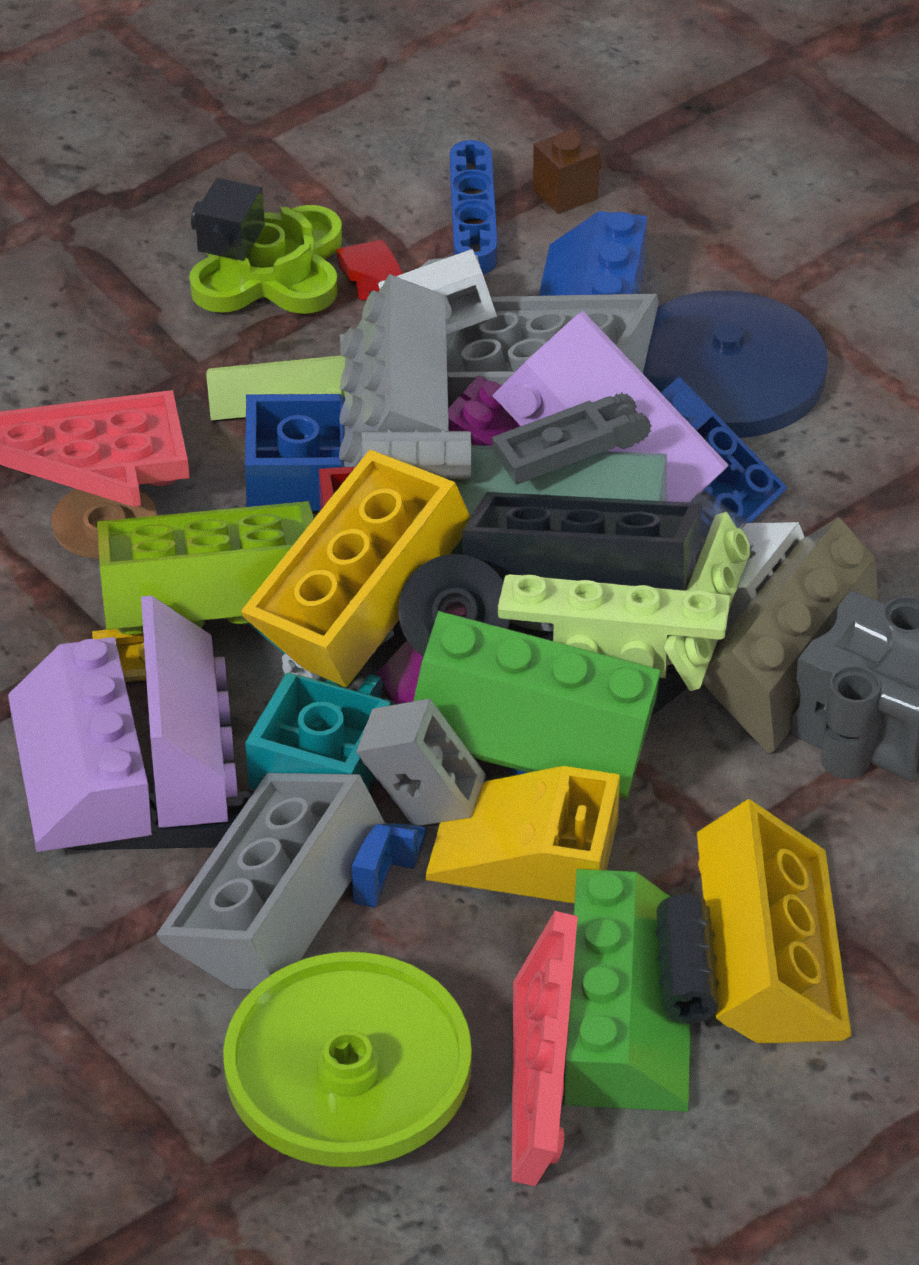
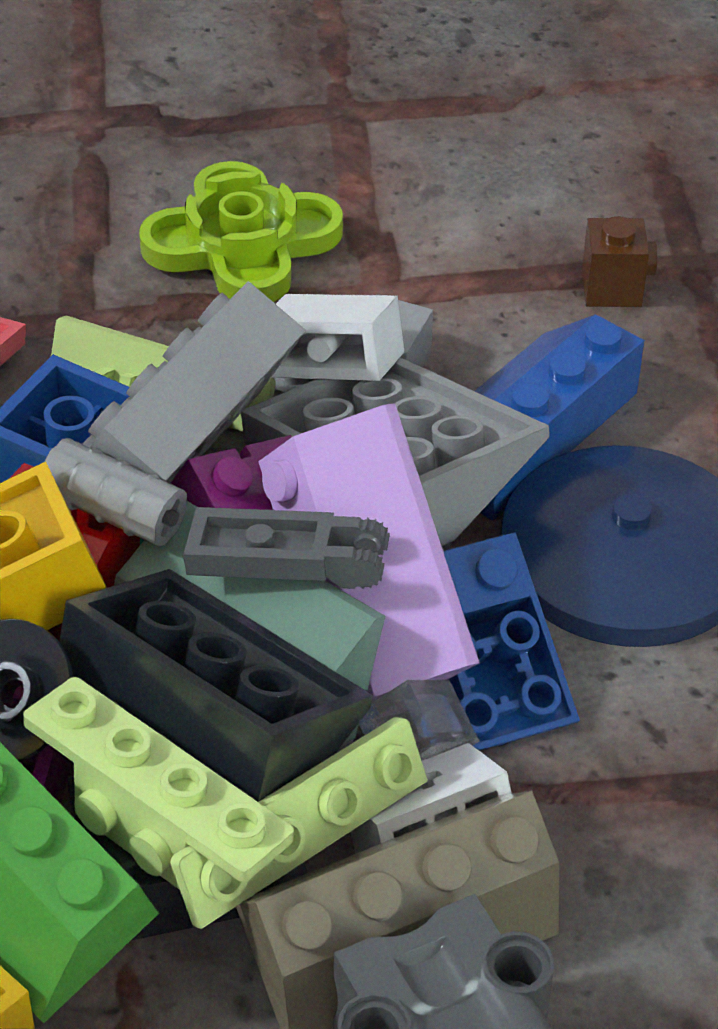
camera: 30 degrees right, 0 degrees up
black brick [191,178,265,261] -> none
red slope [336,240,403,300] -> none
blue beam [450,140,497,274] -> none

